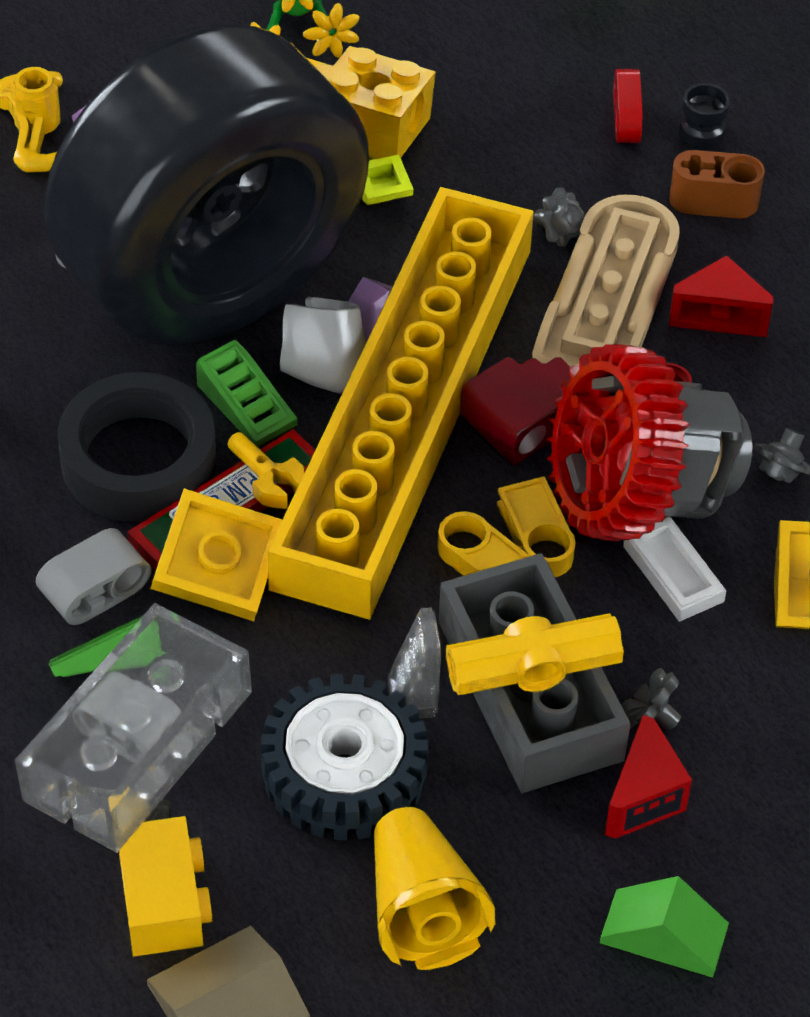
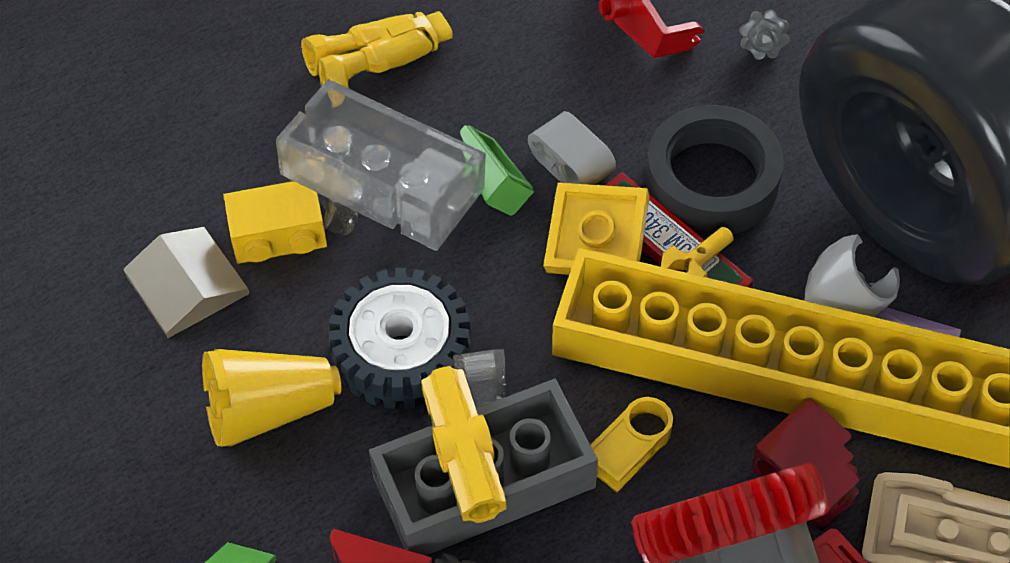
camera: 90 degrees right, 5 degrees up
bright green slope [196,340,297,447] -> none
yellow piece [497,476,576,577] -> none

